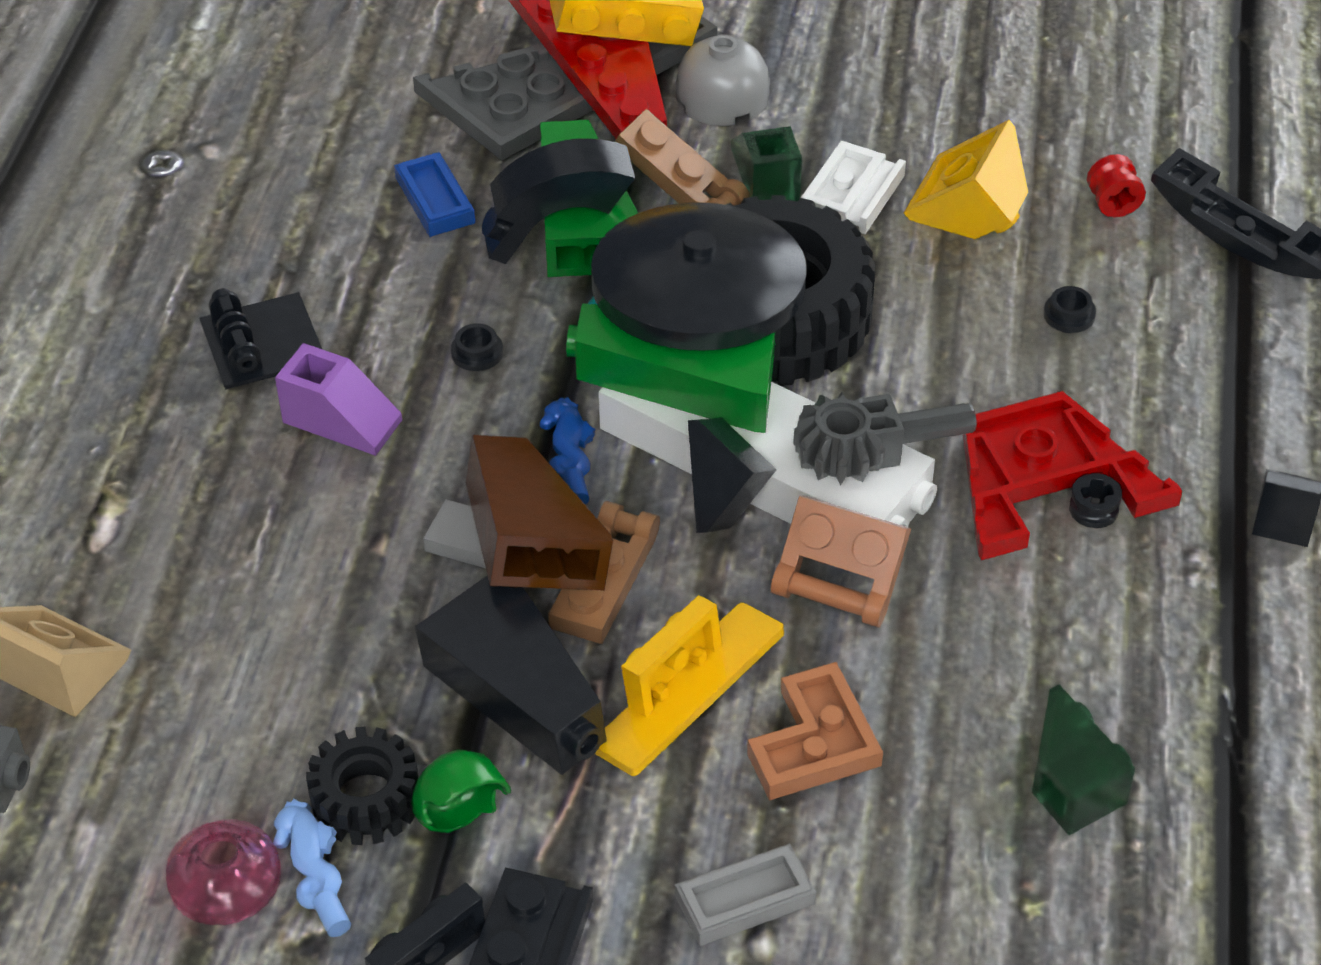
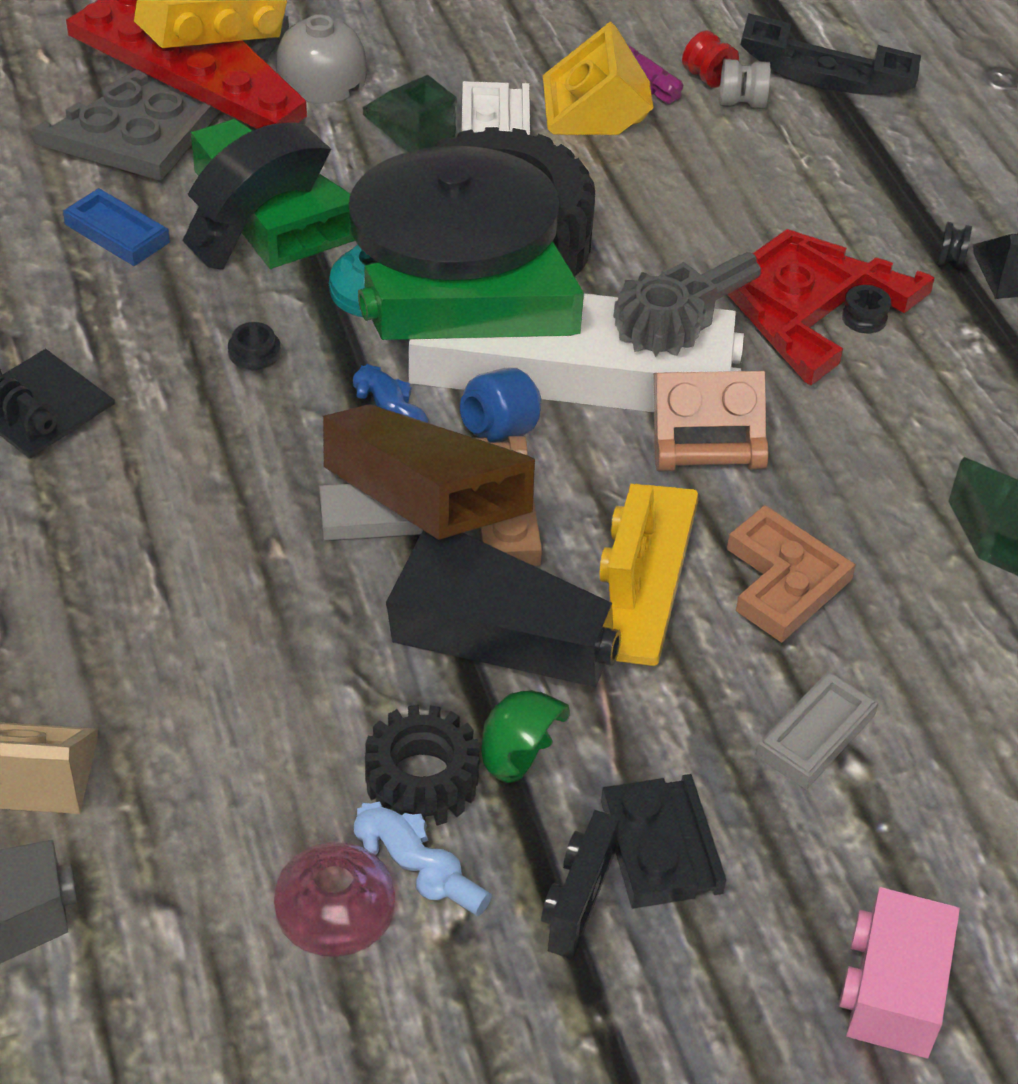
camera: 30 degrees left, 0 degrees up
medium lavender slope [275,343,402,456] -> none
medium nougat plate [615,109,750,206] -> none
black slope [688,418,777,533] -> none
black plate [1043,286,1096,333] -> none
none -> blue head [460,368,541,443]
none -> magenta axle [627,44,684,104]
none -> light grey wheel [719,59,770,108]
none -> black bush [938,222,972,270]

